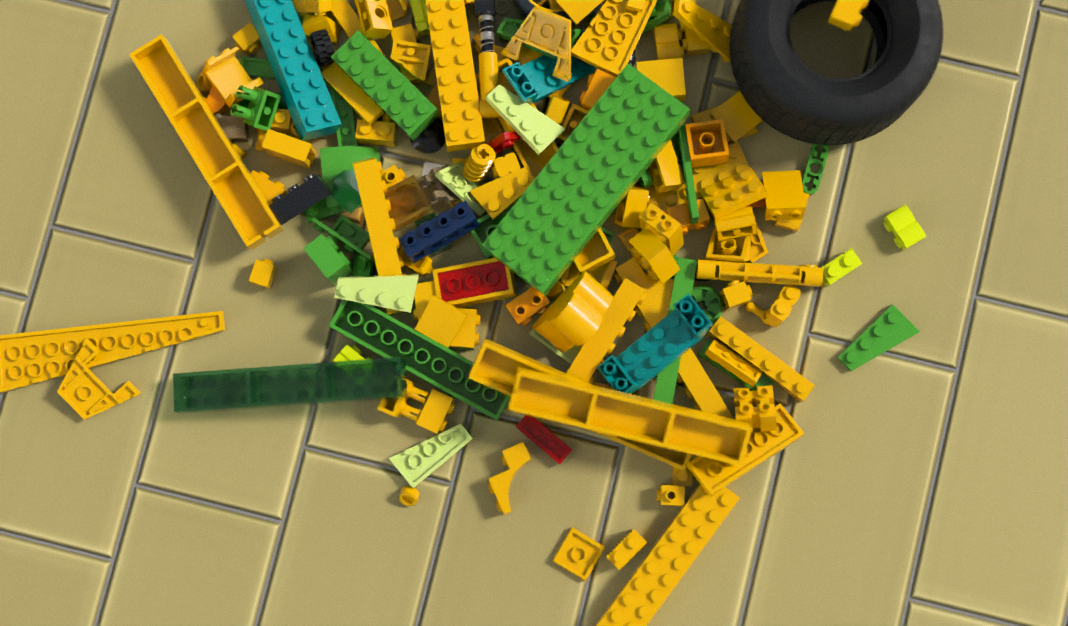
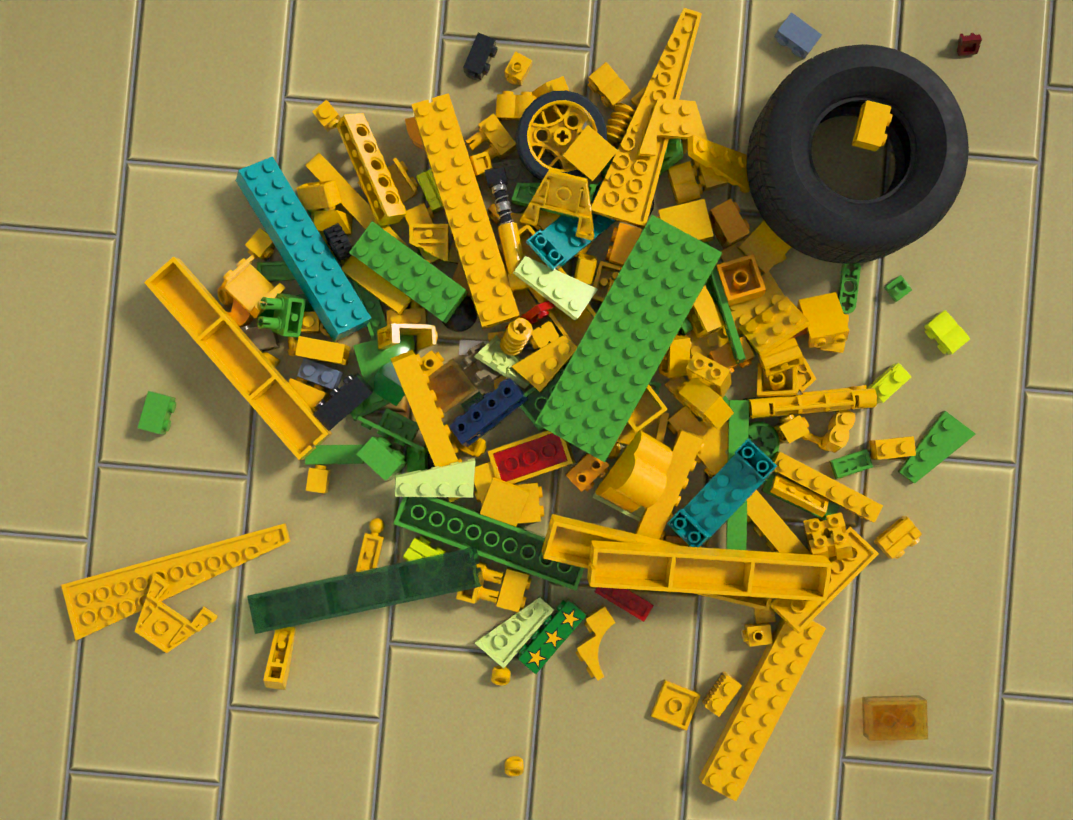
camera: 15 degrees left, 5 degrees up
none -> bright green brick [138,391,176,434]
none -> yellow slope [263,625,296,690]
none -> sand blue brick [297,358,343,389]
none -> bright green tile [305,445,364,465]
none -> yellow plate [356,518,385,575]
none -> yellow panel [377,323,438,351]
none -> yellow tile [505,756,524,776]
none -> green brick [518,598,586,674]
none -> light orange brick [708,199,750,250]
none -> bright green plate [829,449,873,479]
none -> clear yellow brick [862,695,928,741]
none -> yellow brick [869,436,916,460]
none -> yellow brick [874,516,922,559]
none -> bright green tile [884,275,912,302]

